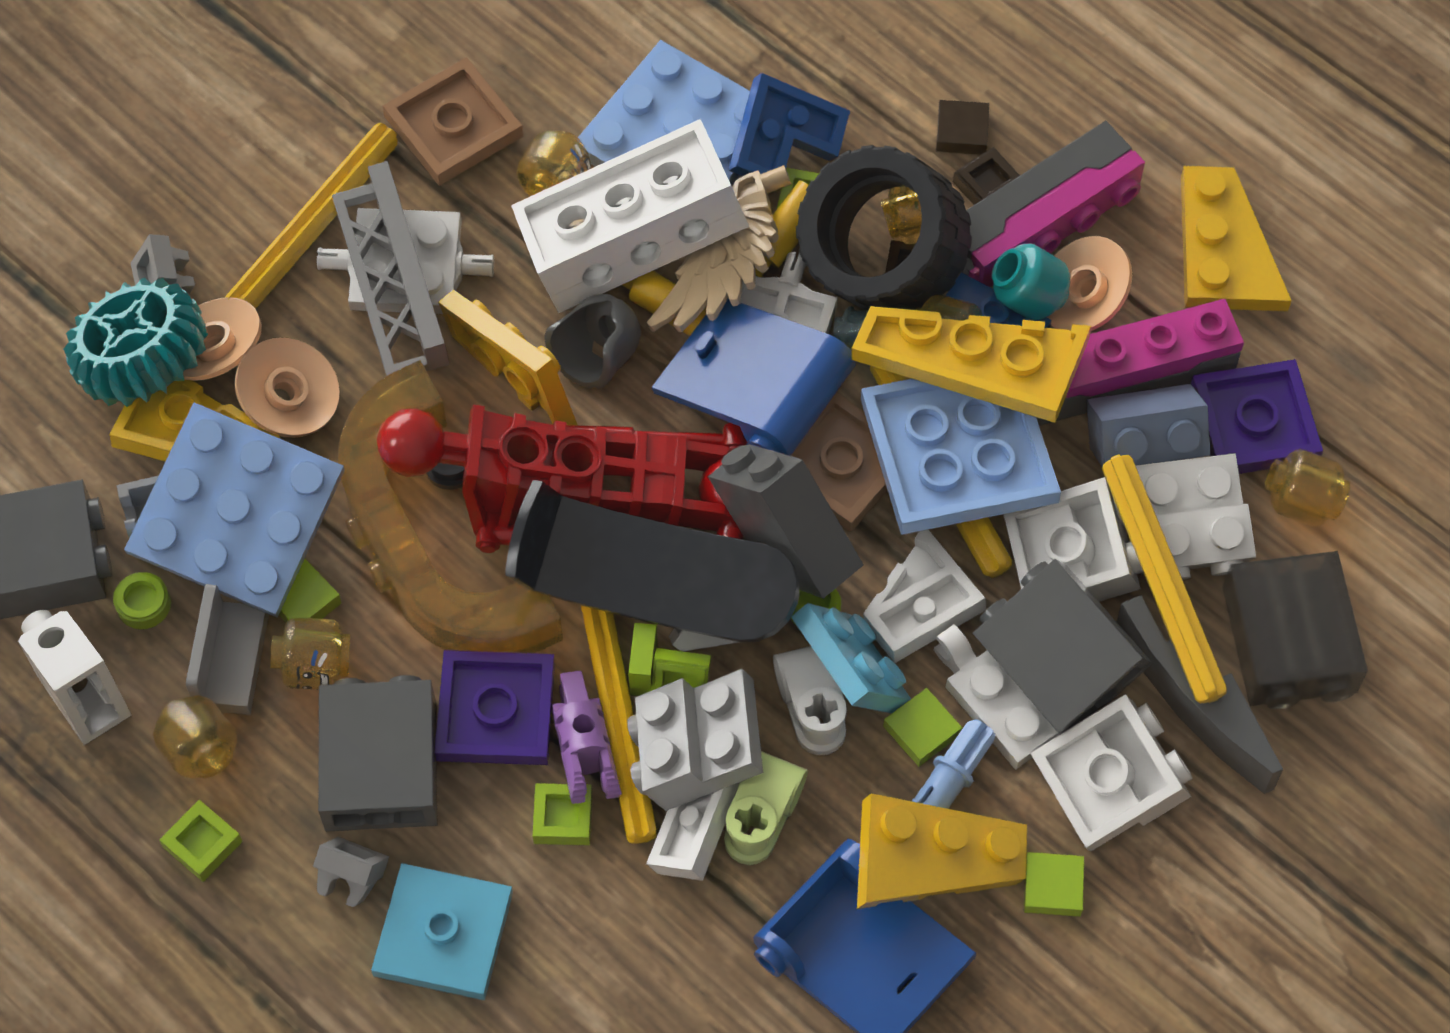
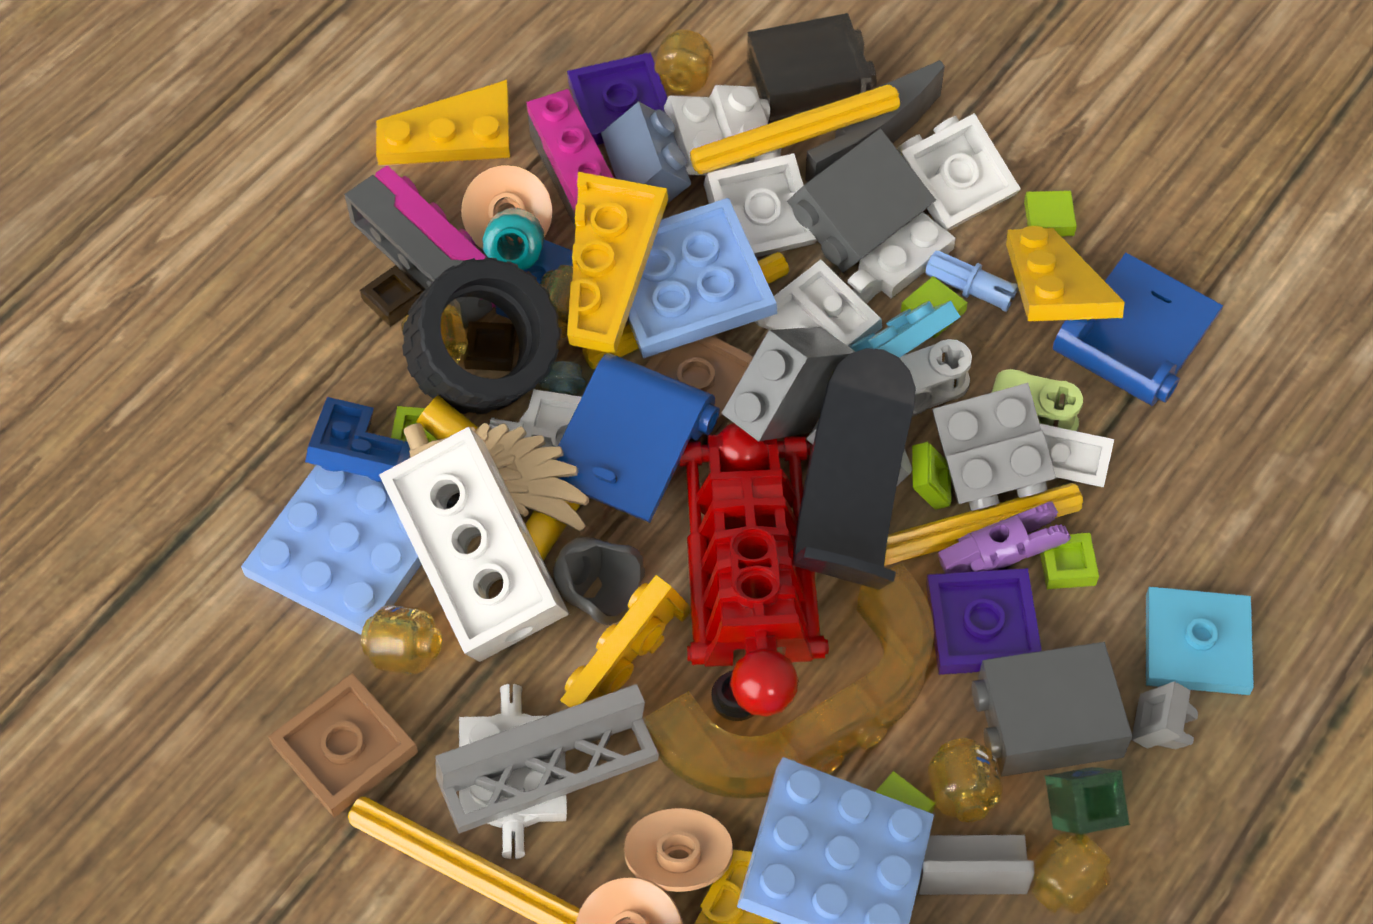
camera: 95 degrees left, 5 degrees down
lime tile [159,800,243,882] -> none
lime tile [628,623,658,696] -> none
dark brown tile [936,100,990,155] -> none
none -> clear green brick [1045,767,1130,834]

